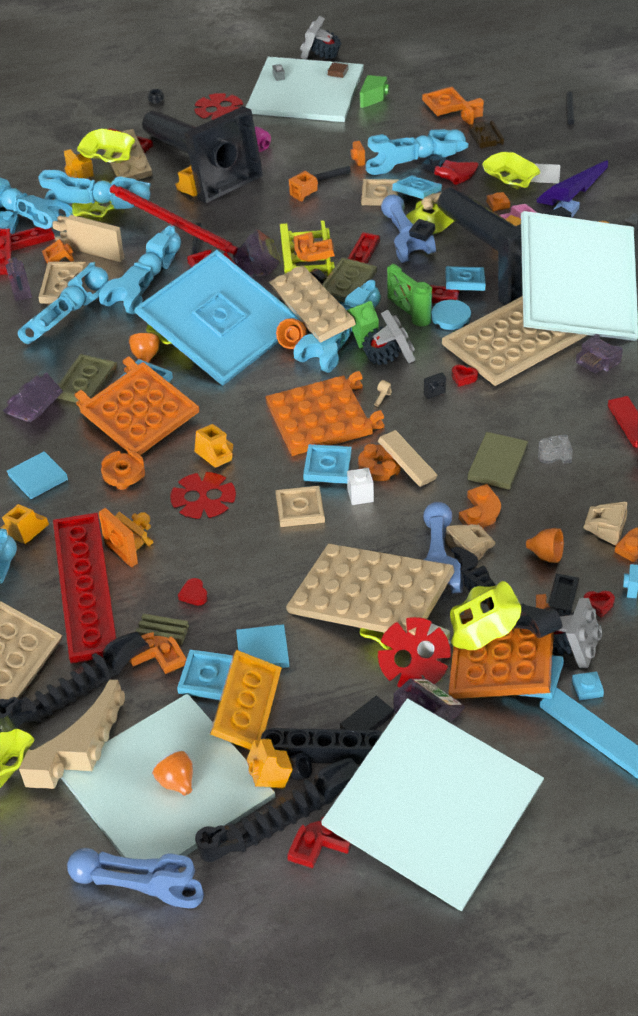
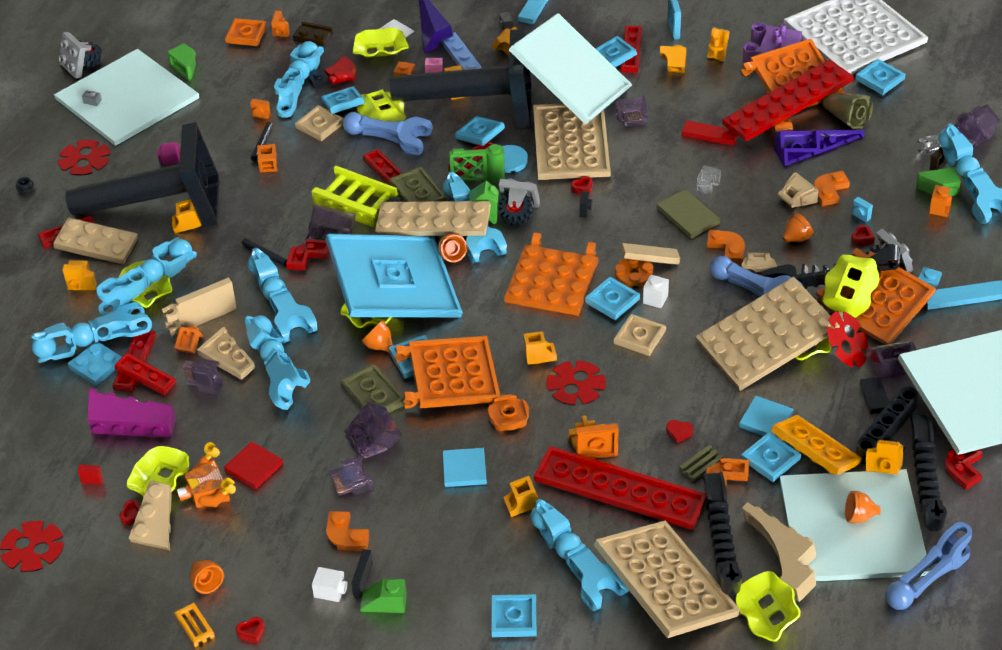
camera: 55 degrees left, 0 degrees up
neon yellow piece [77,129,135,163] -> none
red piece [110,185,238,255] -> none
orange plate [294,232,335,262] -> none
reddish brown tile [327,62,348,78] -> none
tan hand [374,380,392,407] -> none
black plate [409,219,436,241] -> none
tan arm [421,192,442,210] -> none
black tile [548,573,579,614] -> none

